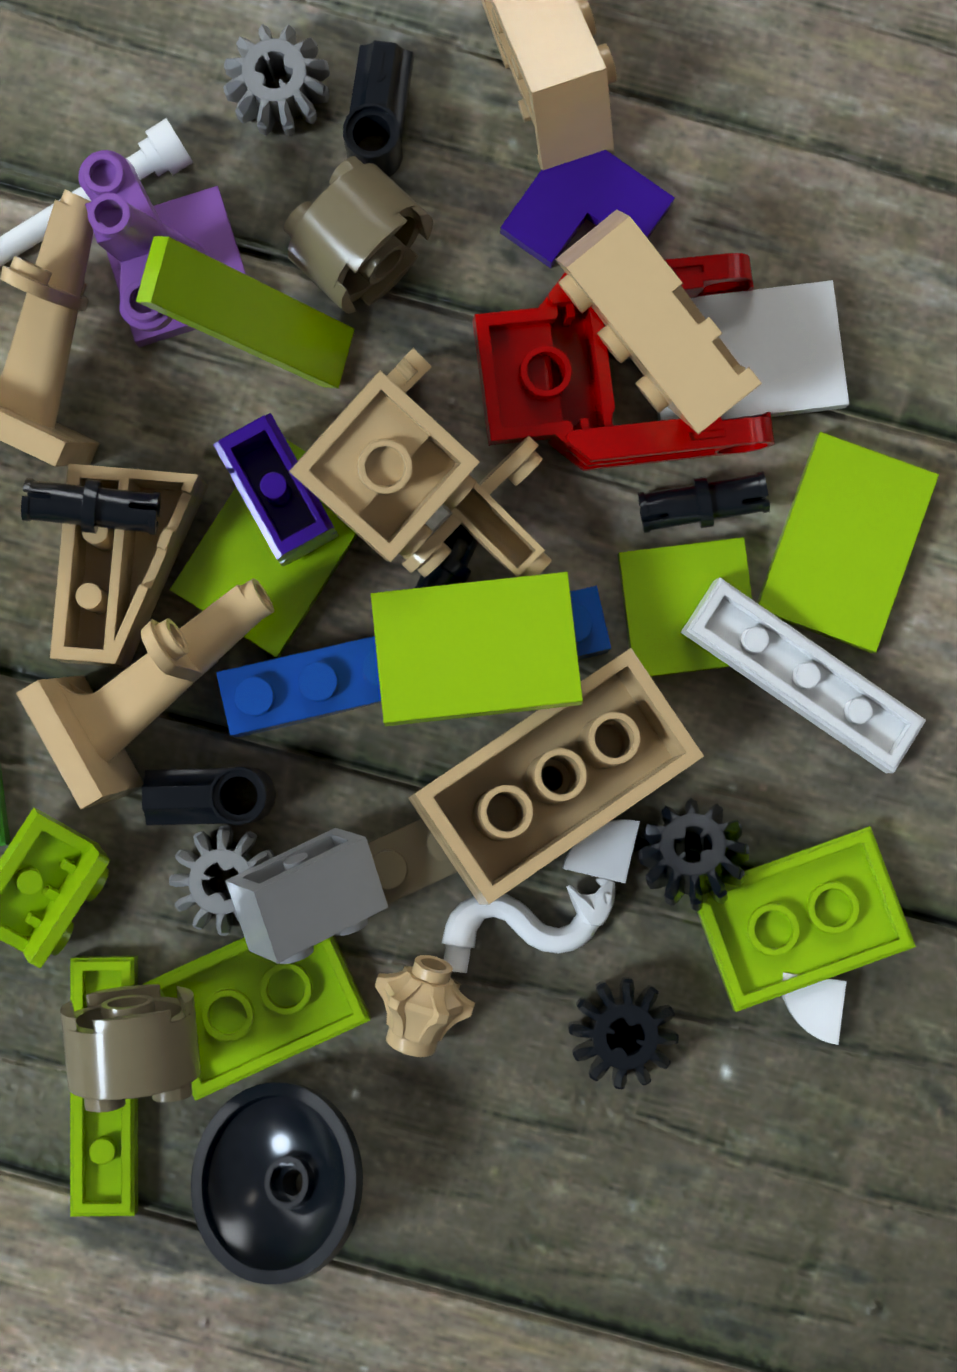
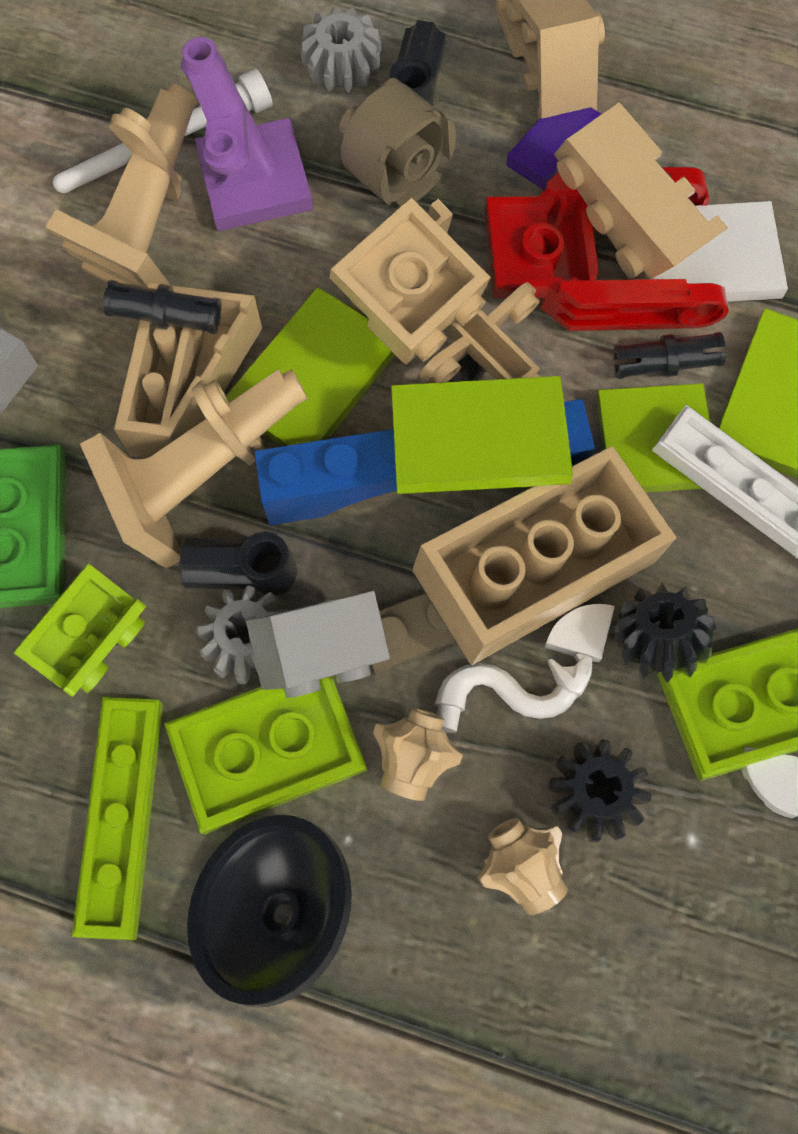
camera: 10 degrees right, 15 degrees down
dark tan brick [60,984,201,1112] -> none
lime tile [136,236,354,389] -> none
dark purple brick [213,413,339,566] -> none
none -> tan rock [477,818,568,915]

